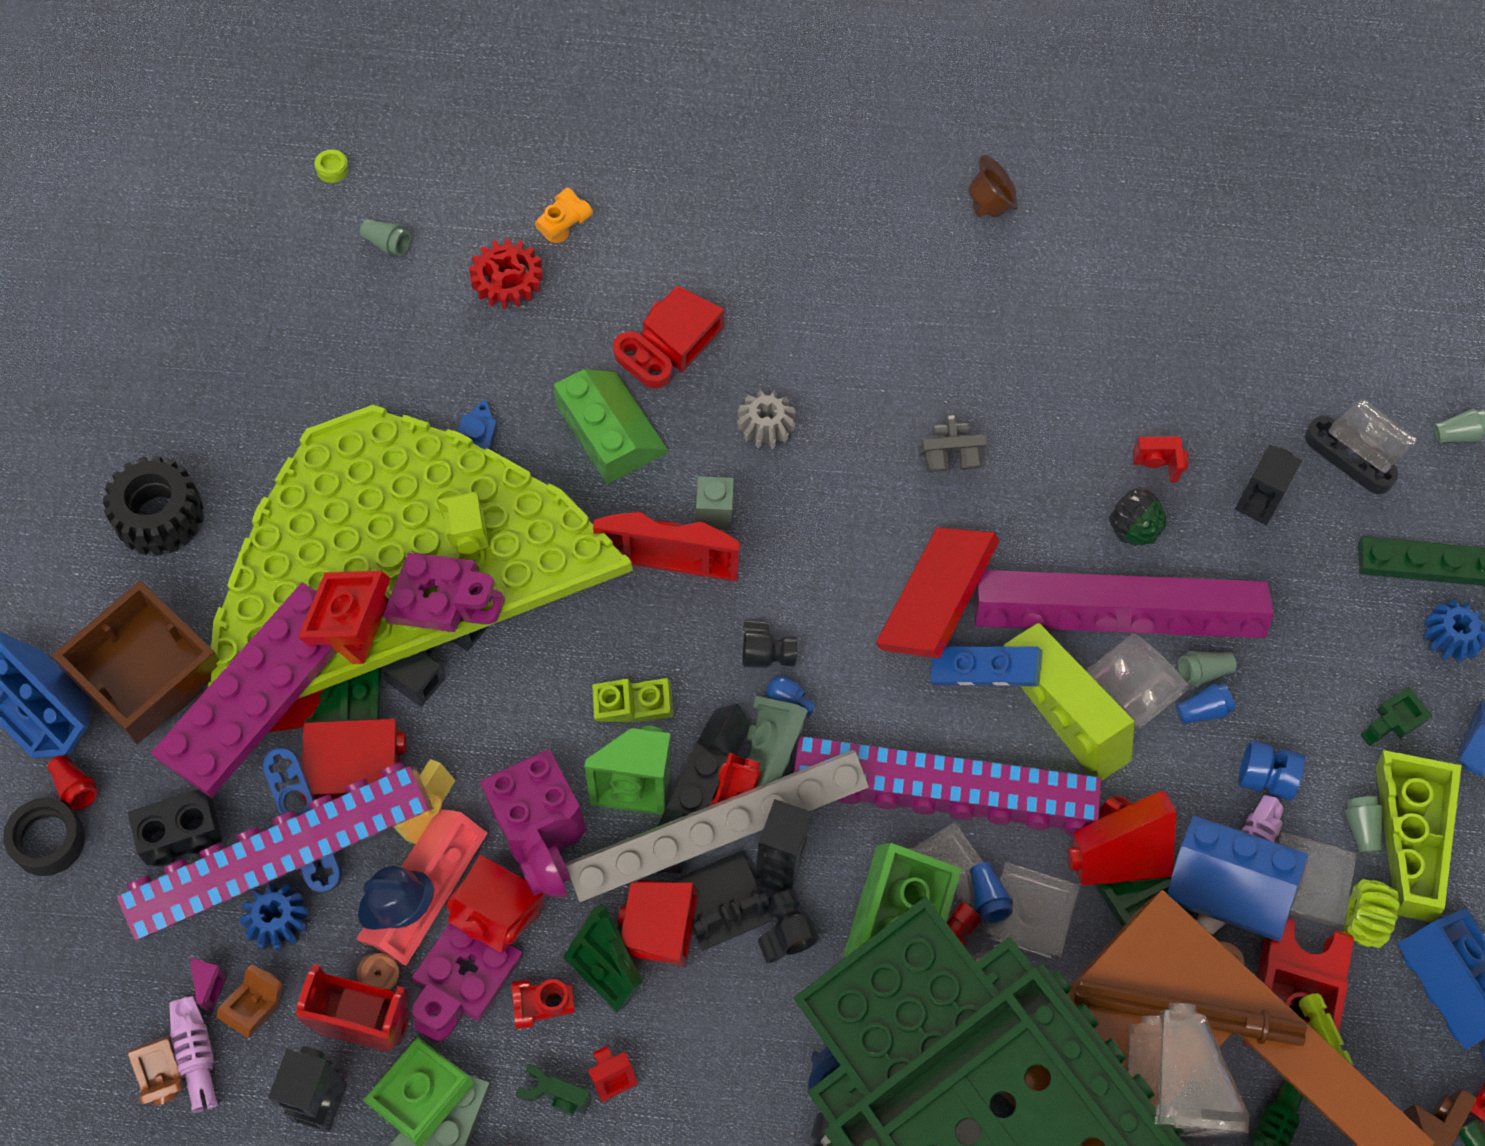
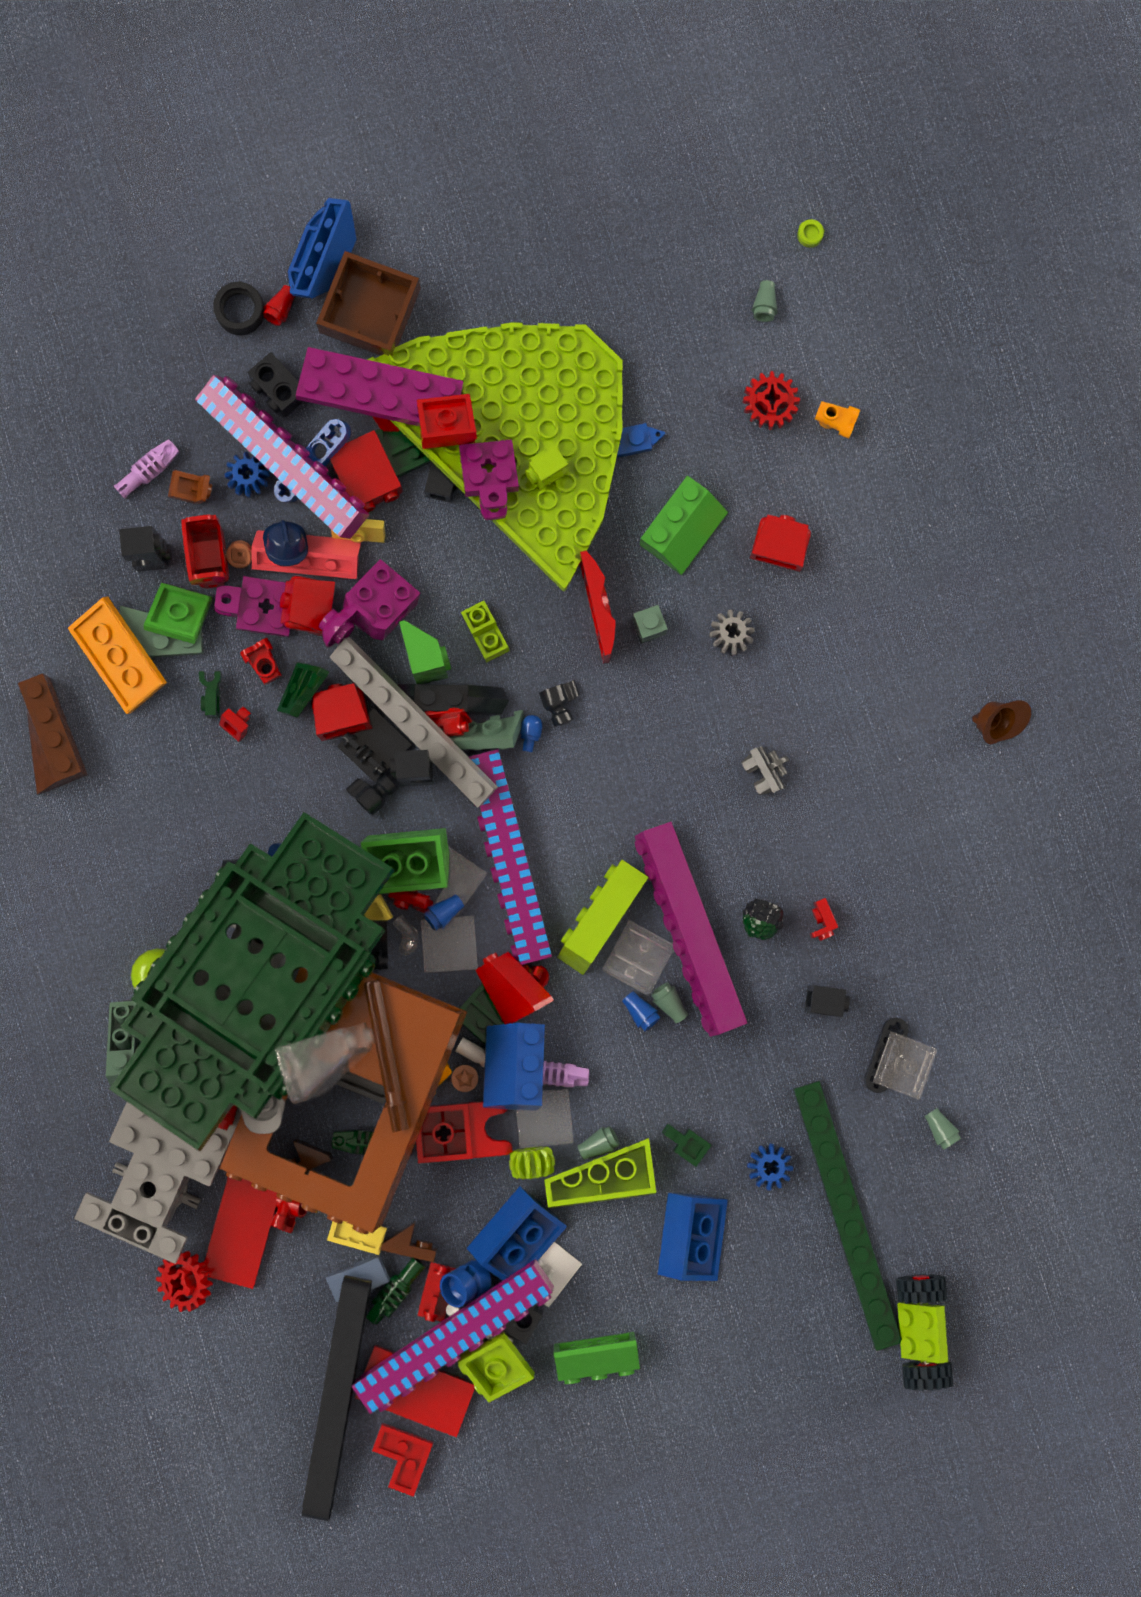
camera: 65 degrees right, 20 degrees up
black tyre [103,456,204,556] -> none
bracket [128,1035,185,1106] -> none
magenta slope [190,958,227,1013] -> none
red plate [613,331,672,388] -> none
red tile [876,527,1000,659] -> none
blue plate [930,647,1043,686] -> none
blue wheel [1238,740,1305,801] -> none
lime axle [1299,993,1353,1066] -> none

